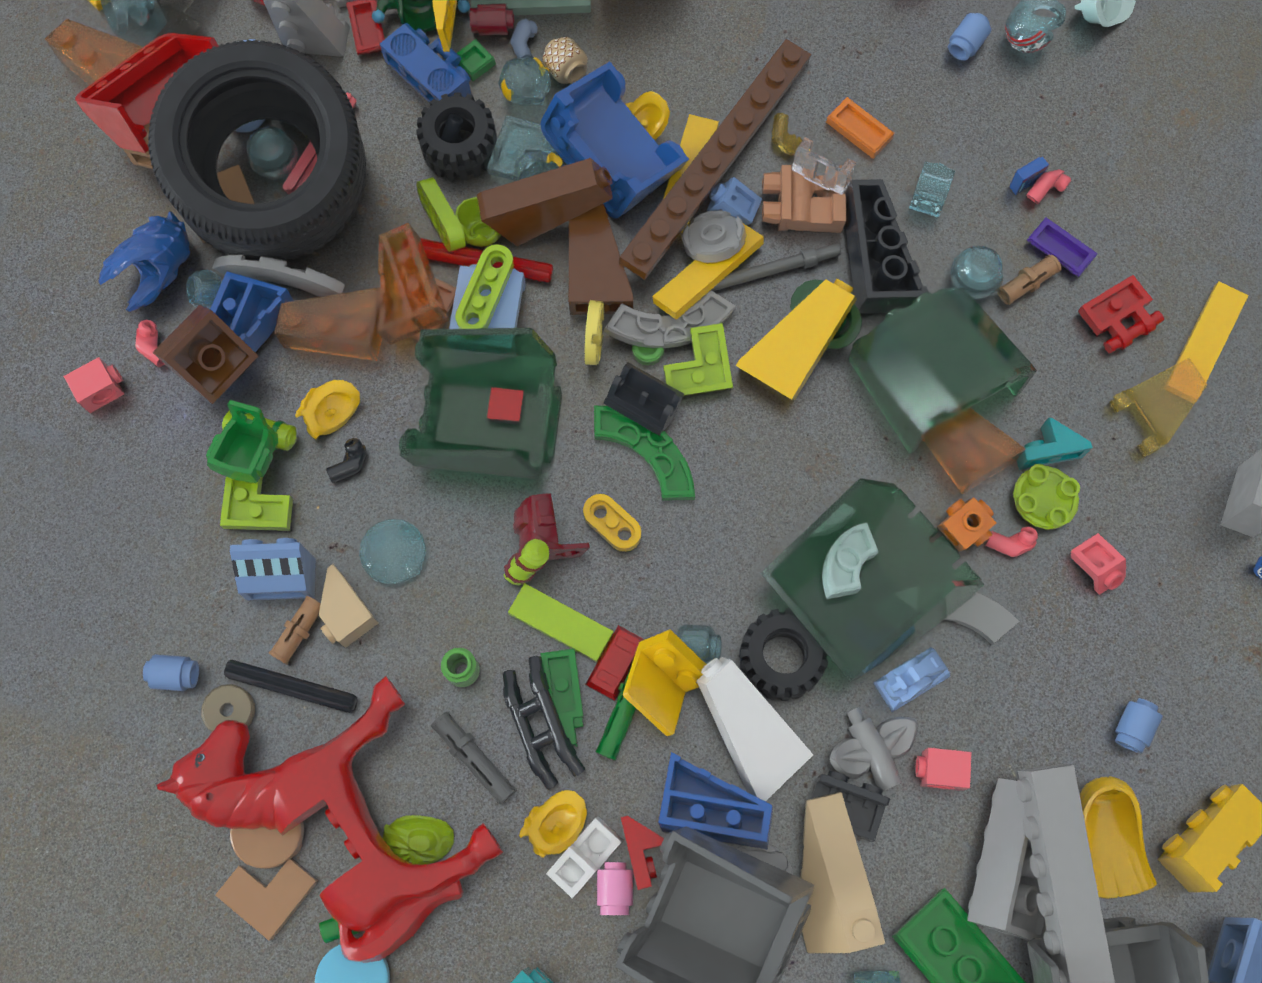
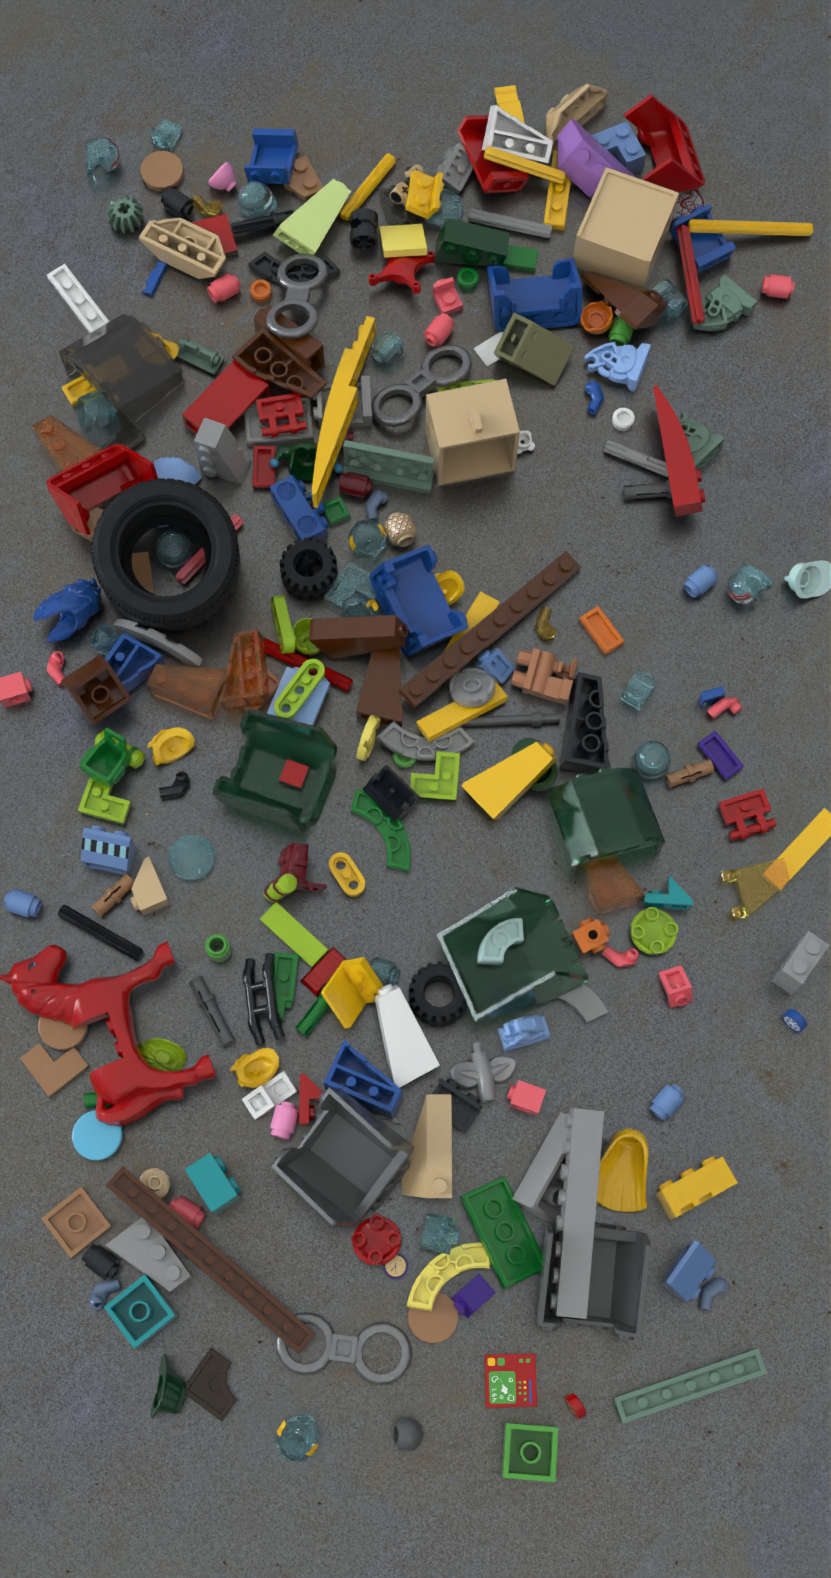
camera: 10 degrees right, 0 degrees up
dark tan piece [201,684,255,732] -> none
clear piece [792,137,856,195] -> none

